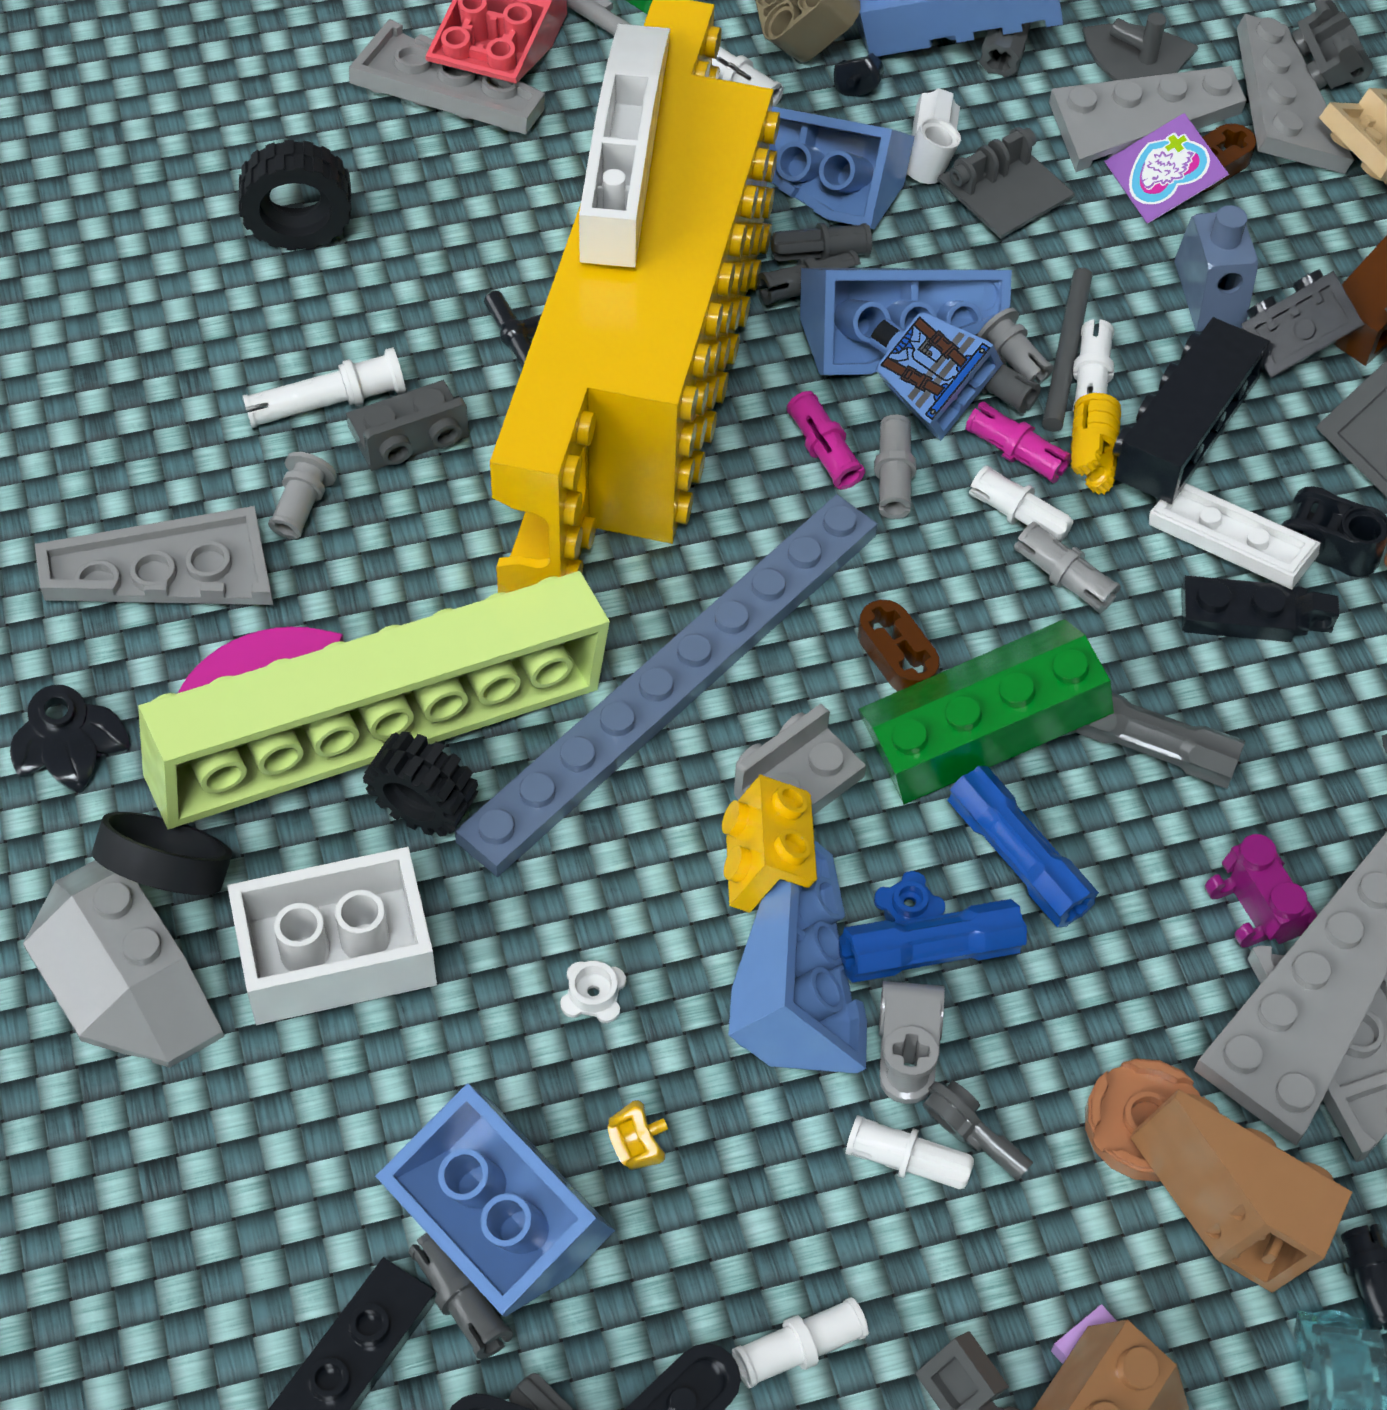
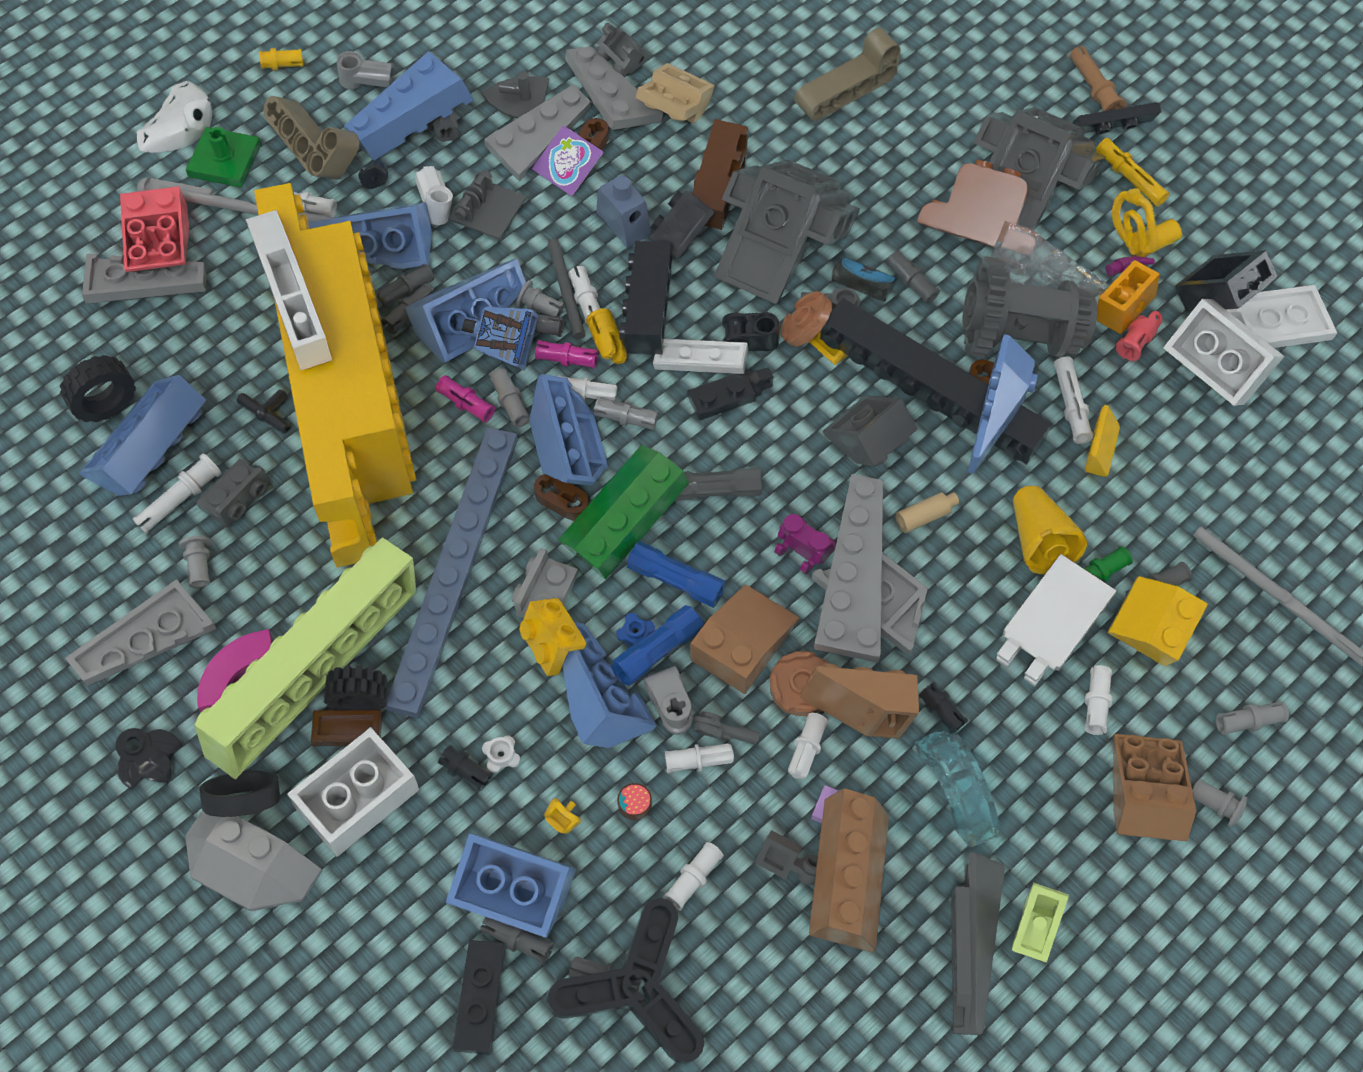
camera: 25 degrees left, 5 degrees up
none -> medium blue slope [79,375,206,496]
none -> reddish brown tile [311,709,382,746]
none -> black pin [438,745,493,791]
none -> medium blue wedge [529,374,608,486]
none -> tile [617,783,652,820]
none -> medium nougat slope [690,584,800,694]
none -> white axle [788,713,828,779]

